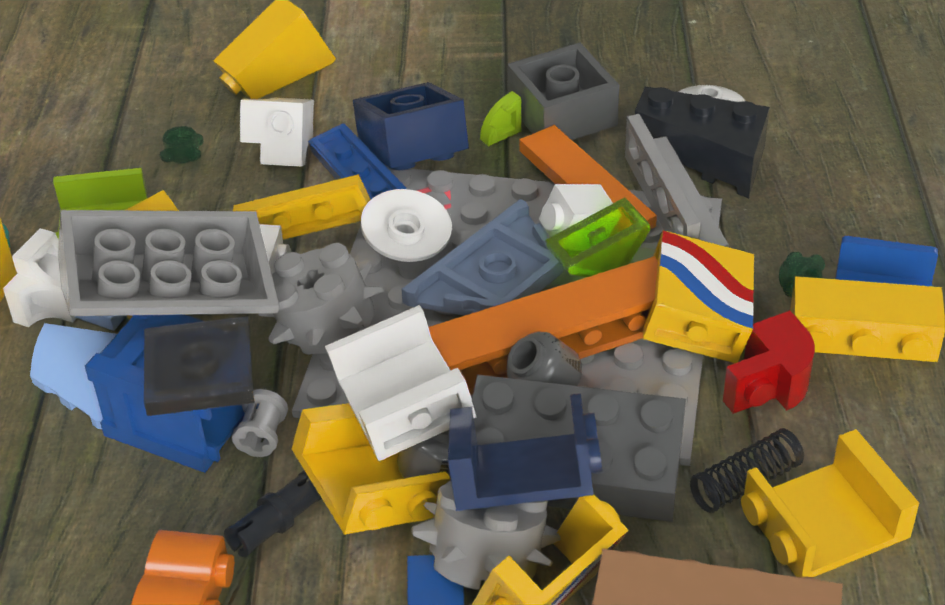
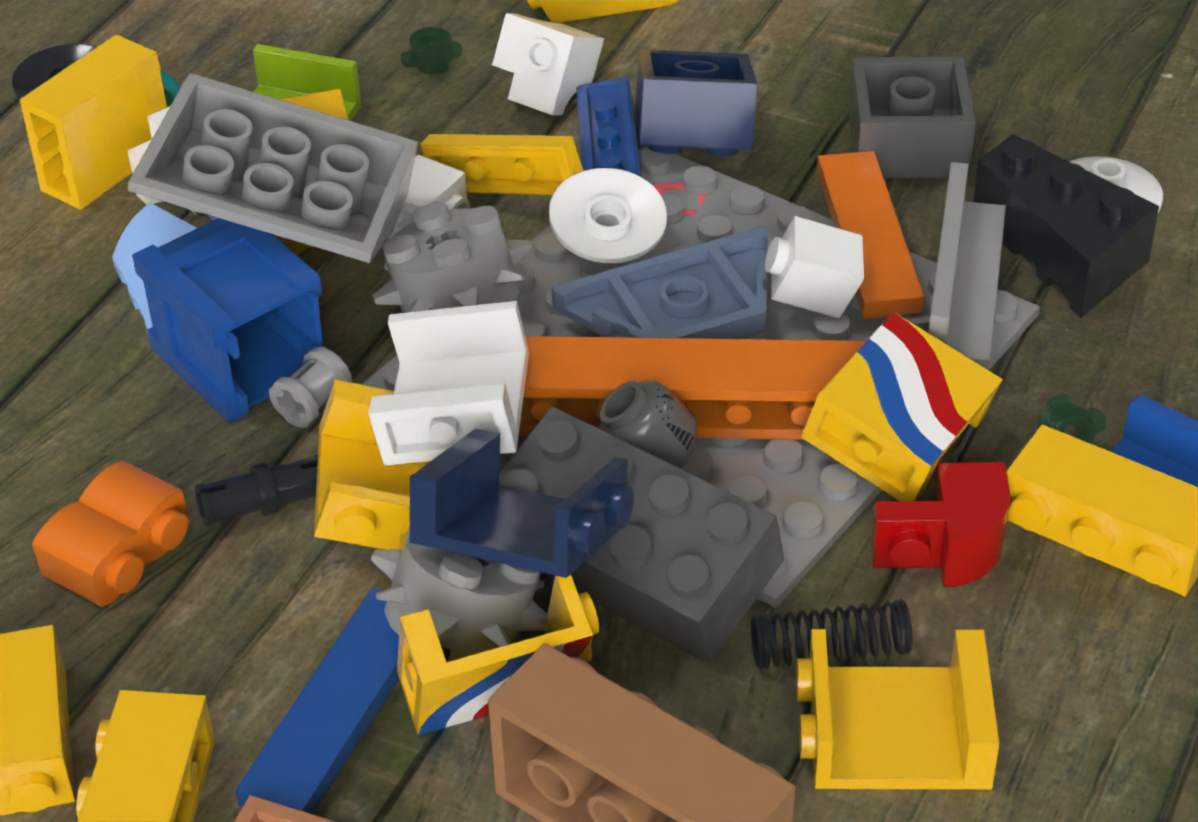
camera: 25 degrees right, 0 degrees up
clear smoke tile [144,316,255,416] -> none
lime tile [480,91,522,146] -> none
clear neon green slope [545,197,650,277] -> none

